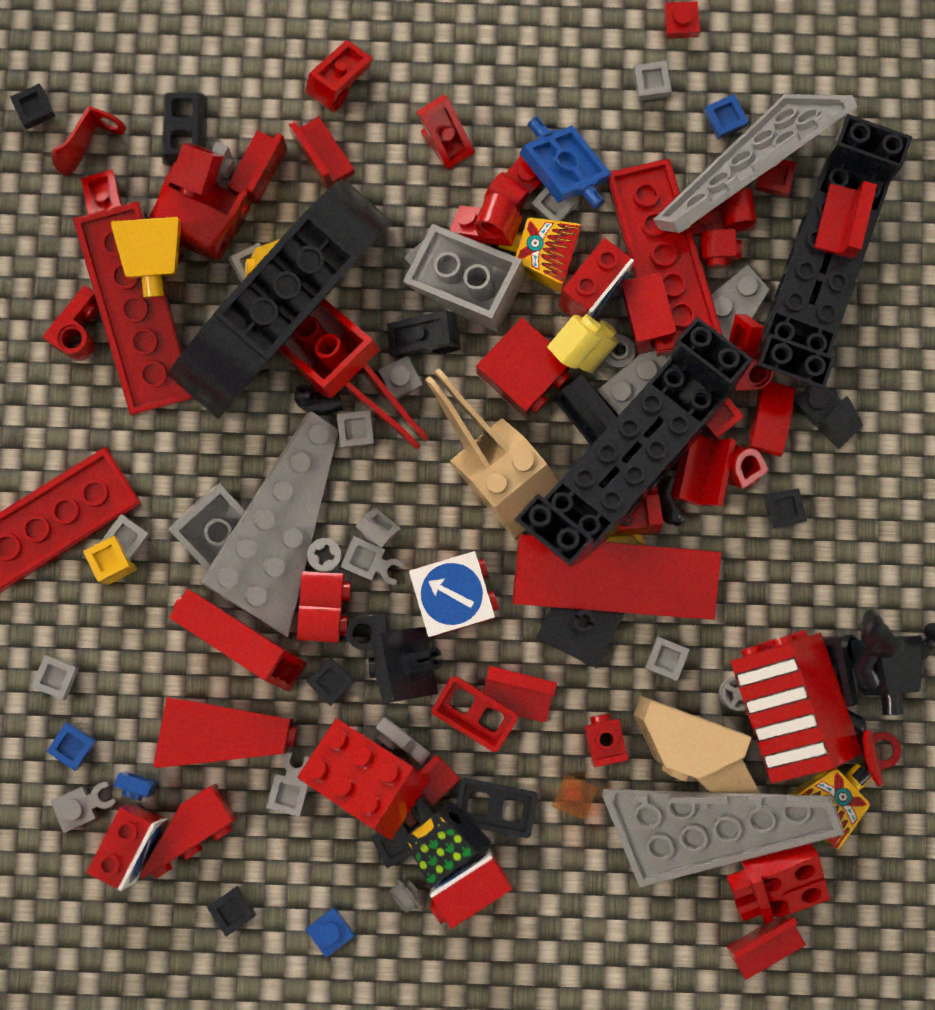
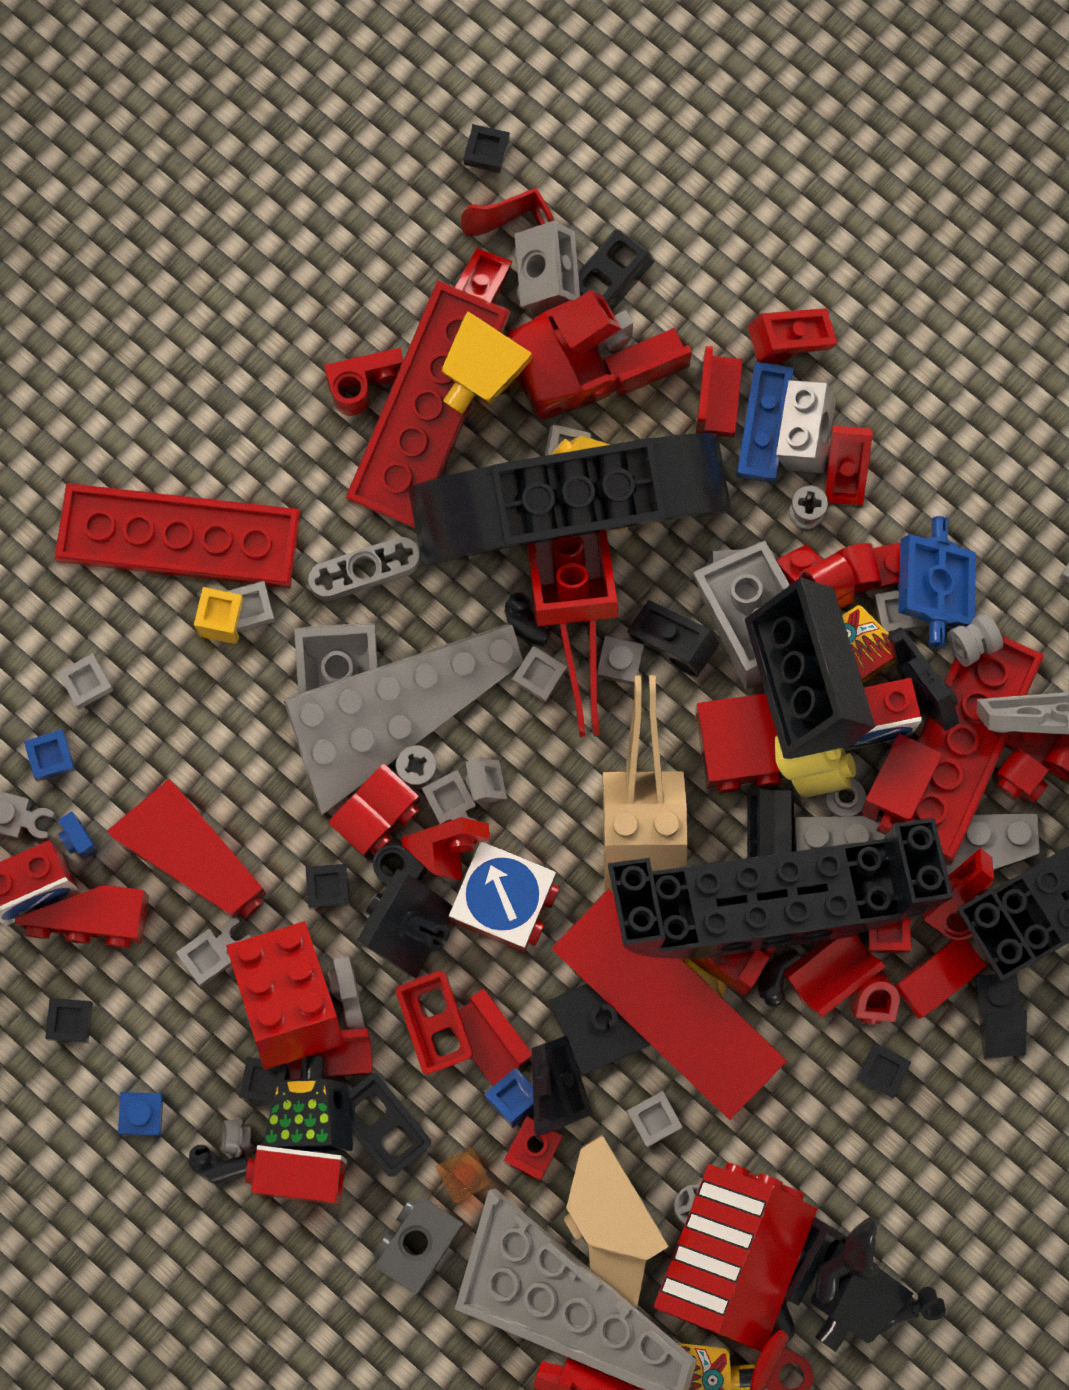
camera: 40 degrees right, 5 degrees down
red slope [169,589,307,692] -> none
none -> black arm [189,1144,248,1184]
none -> light grey beam [308,537,420,601]
none -> dark grey brick [373,1196,464,1295]
none -> red slope [402,817,490,880]
none -> blue plate [484,1068,534,1128]
none -> light grey brick [514,221,580,315]
none -> black wing [532,1036,593,1136]
none -> blue plate [736,362,794,483]
none -> black slope [744,577,876,759]
none -> brick [776,380,836,473]
none -> light grey bush [789,485,828,530]
none -> black wing [888,627,959,731]
none -> light grey wheel [947,613,1003,667]

